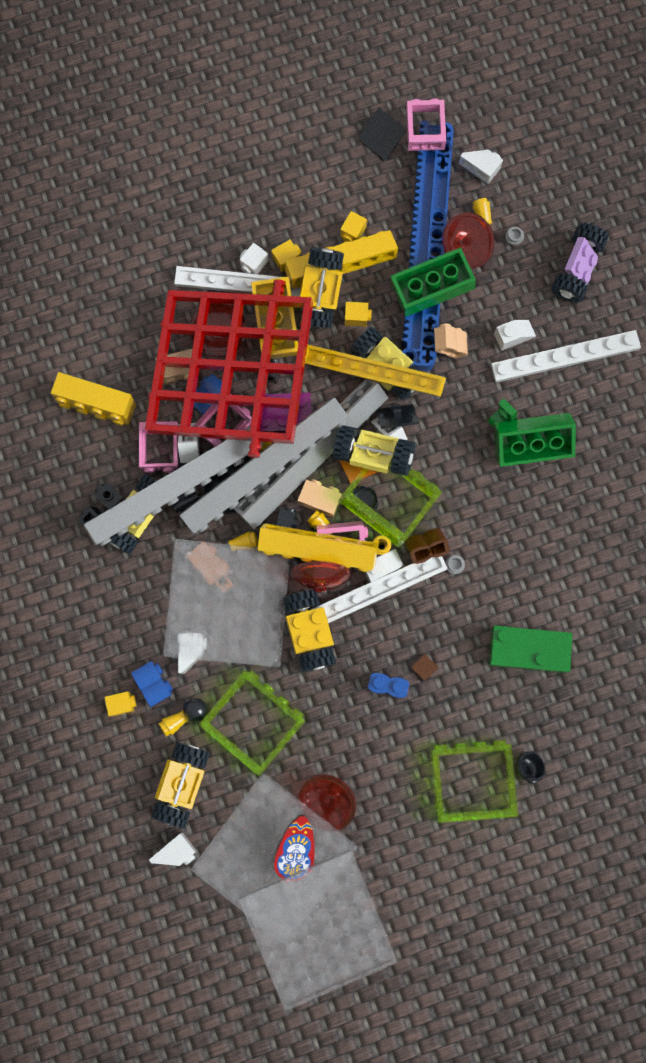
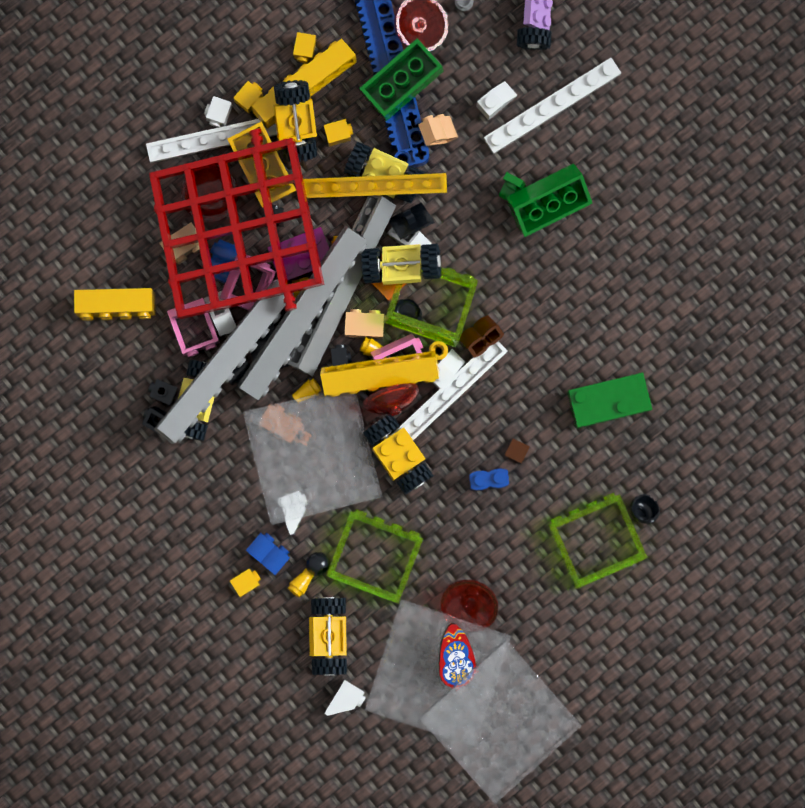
camera: 25 degrees left, 5 degrees up
light grey plate [446,555,465,574] -> none

